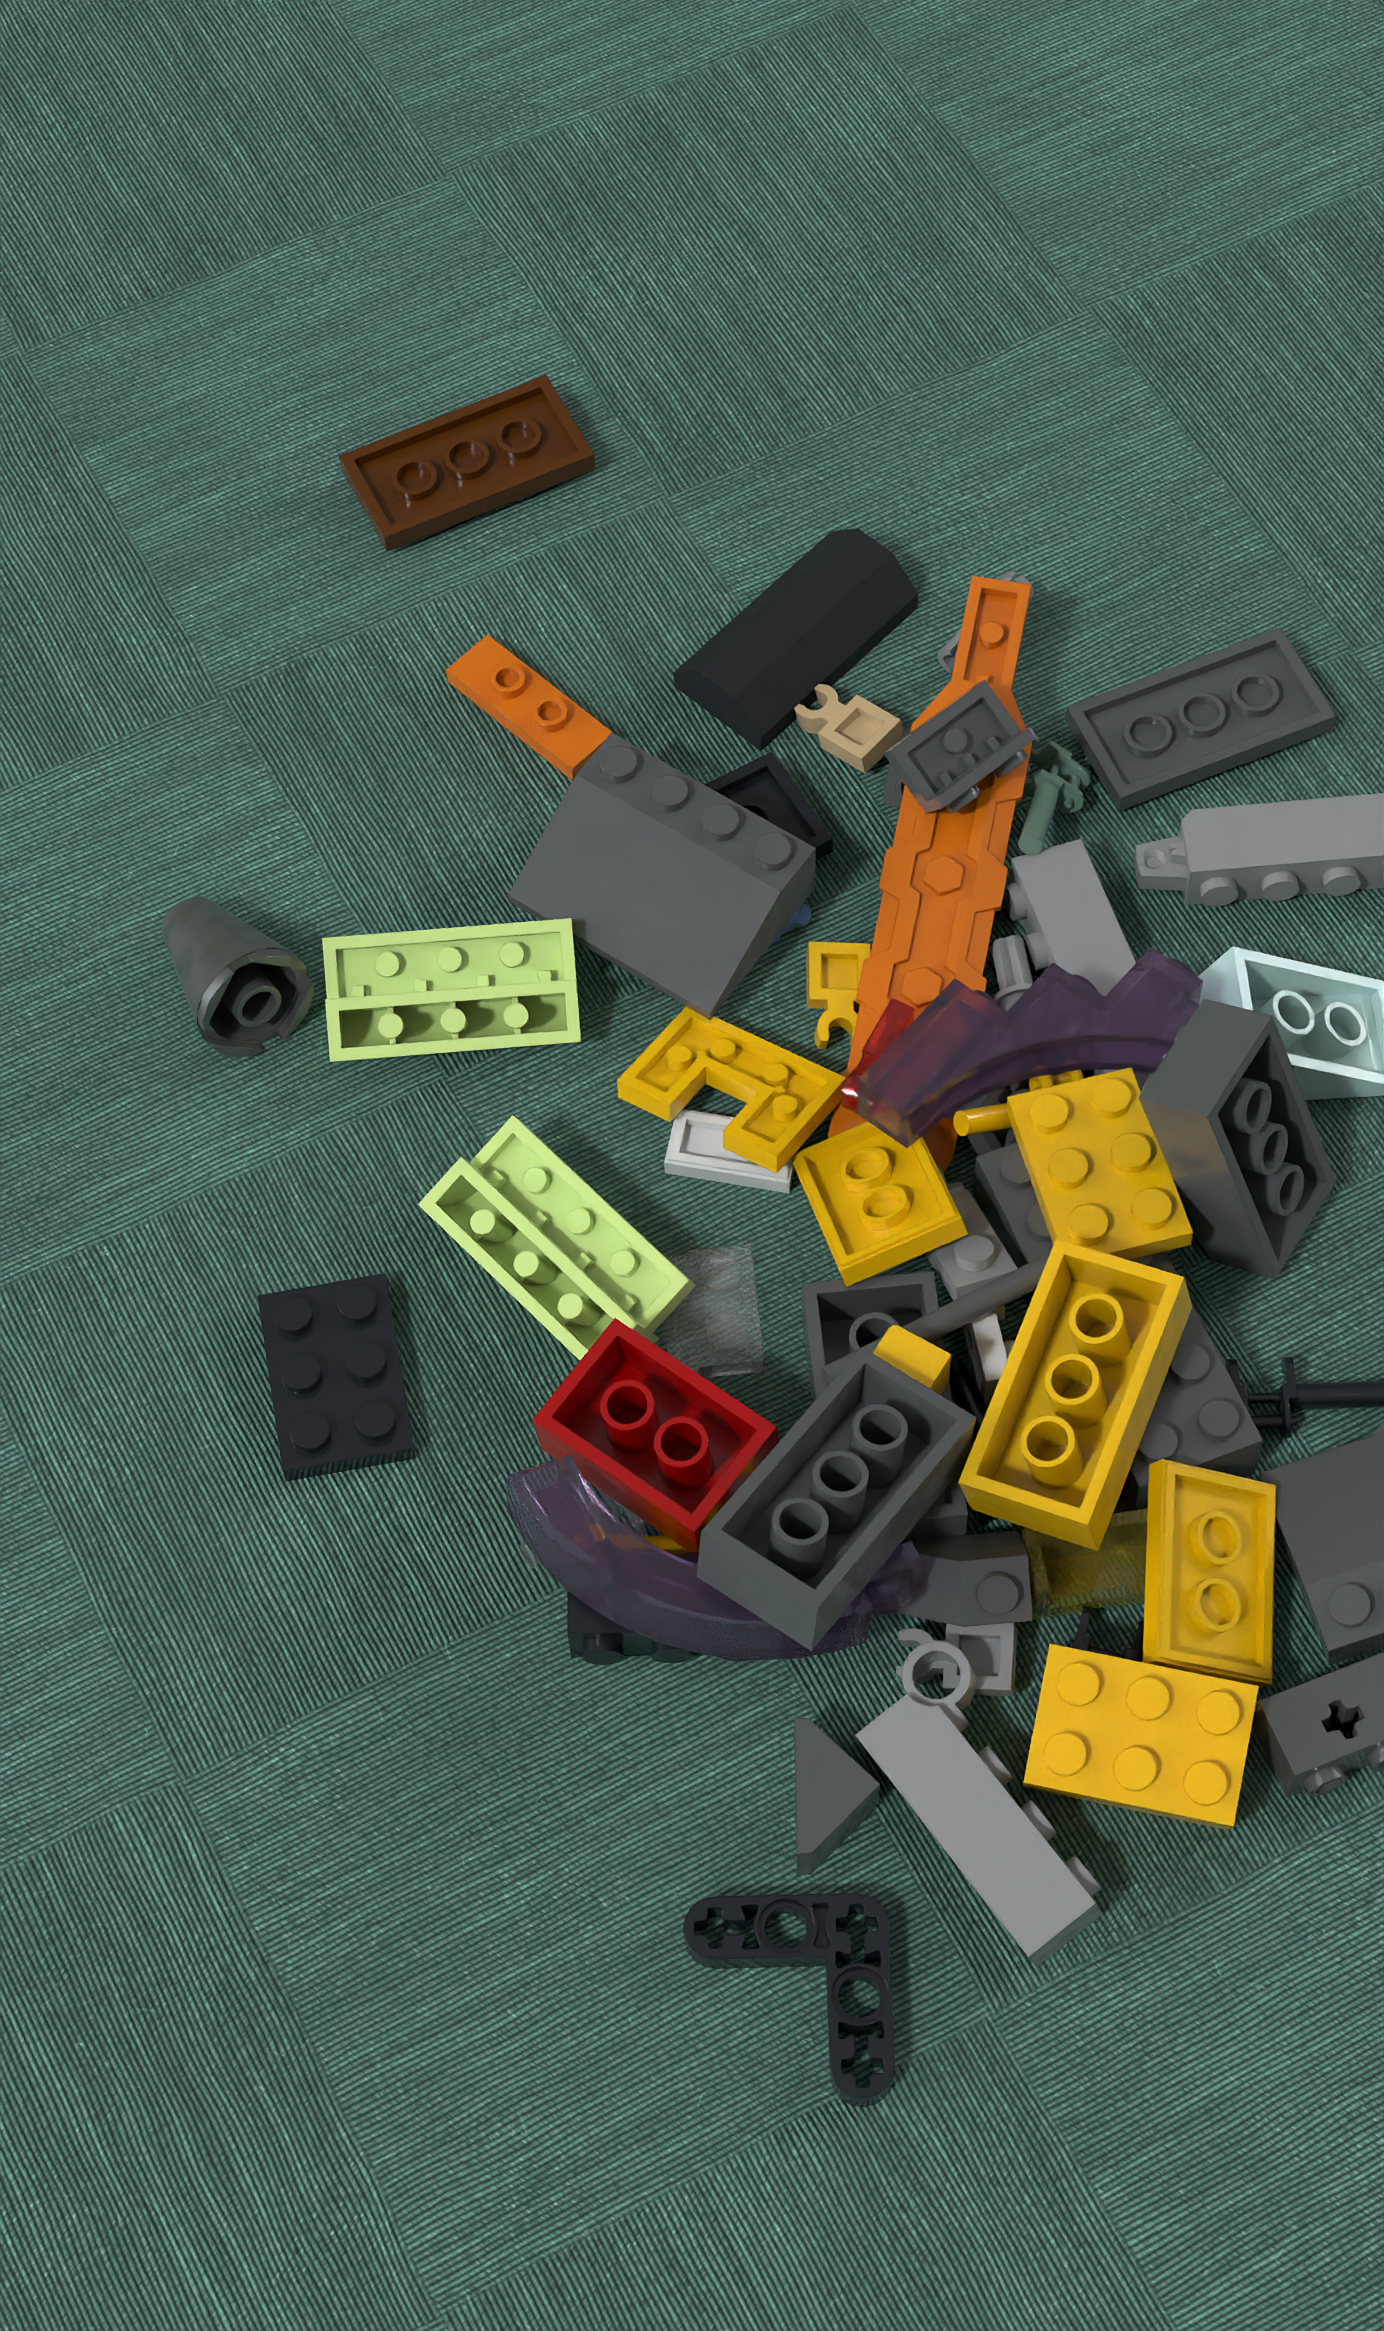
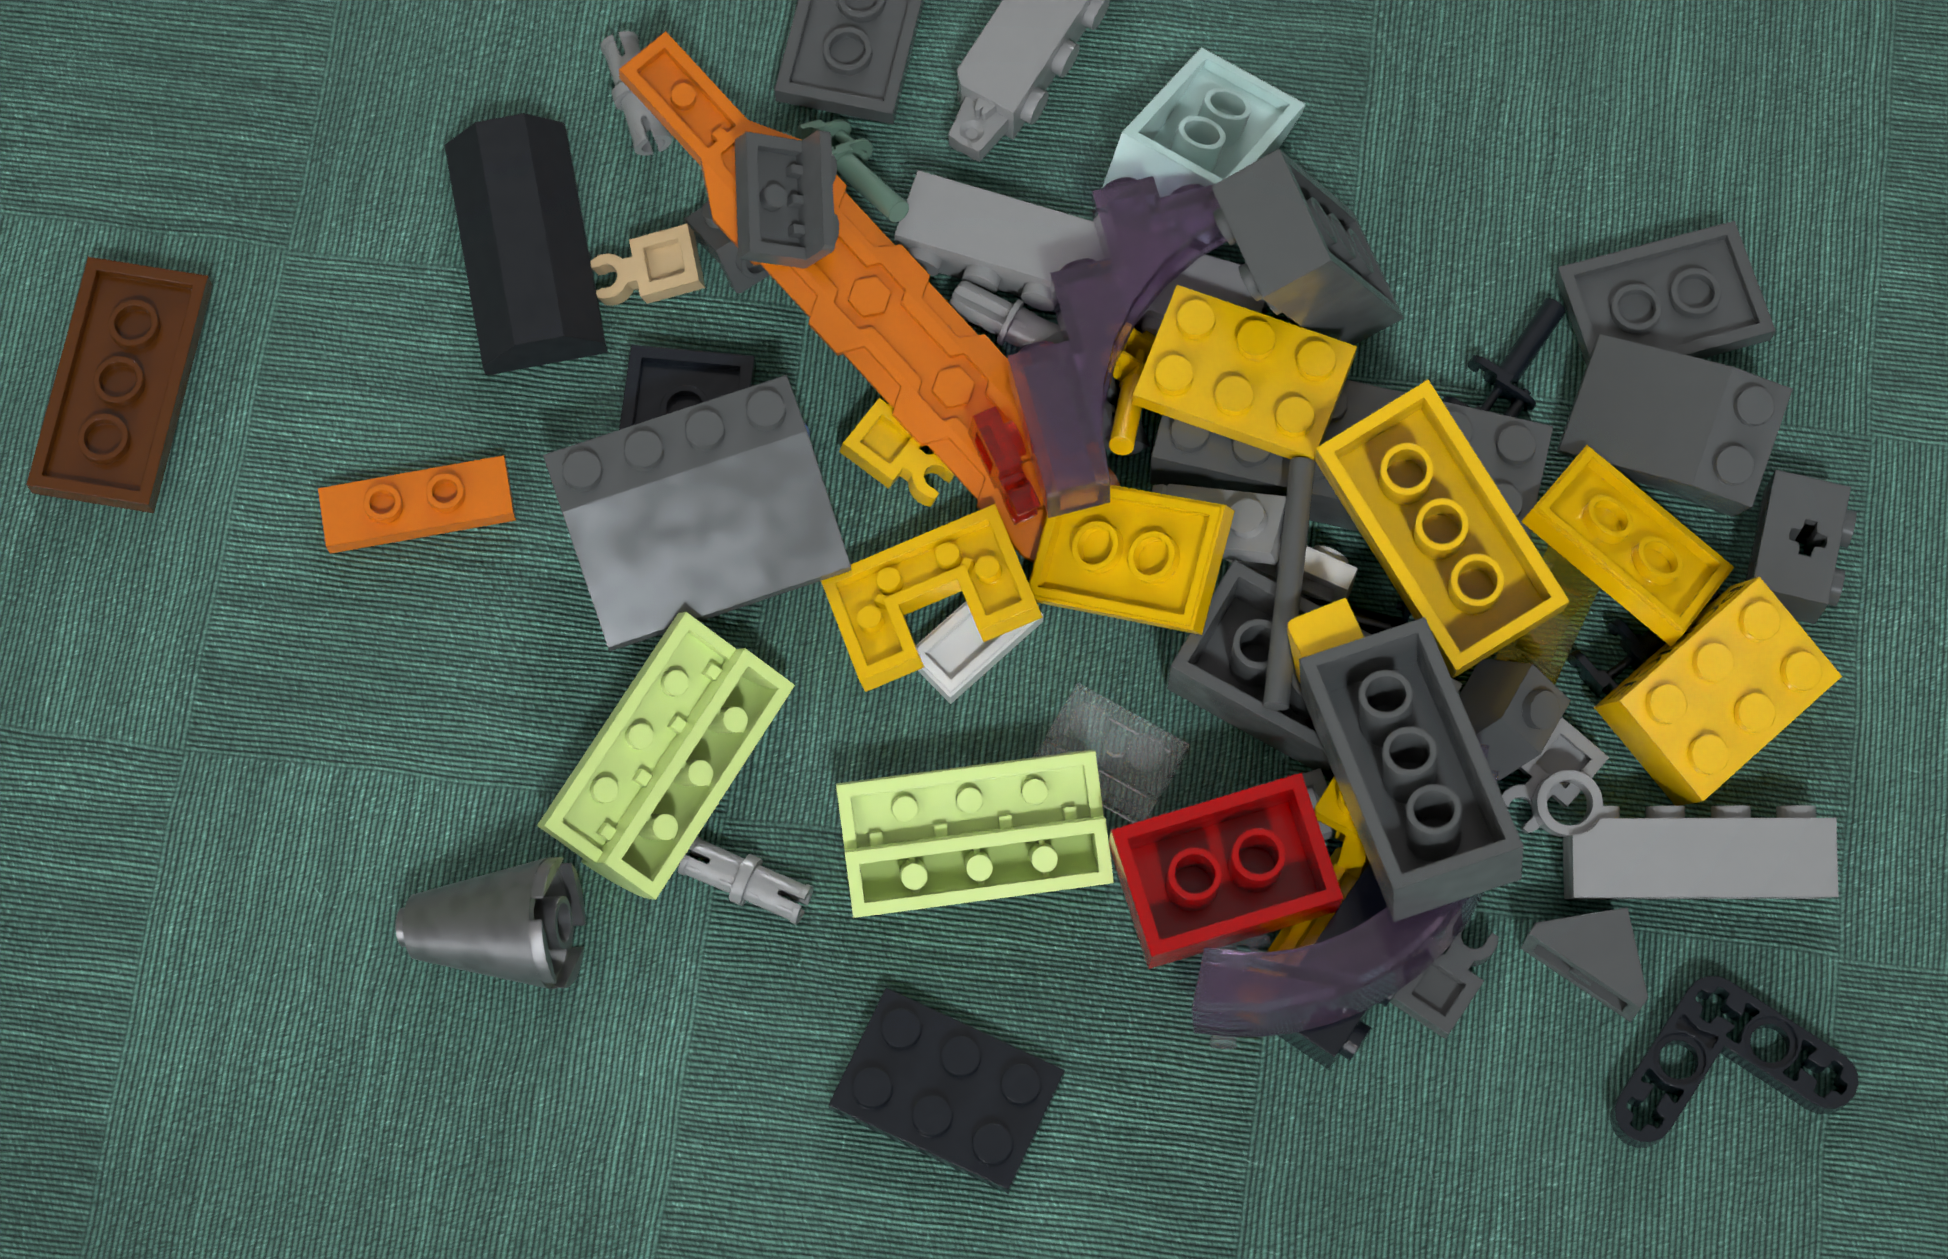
camera: 55 degrees left, 10 degrees up
none -> light grey pin [678,836,813,925]
none -> dark grey plate [1390,914,1499,1039]

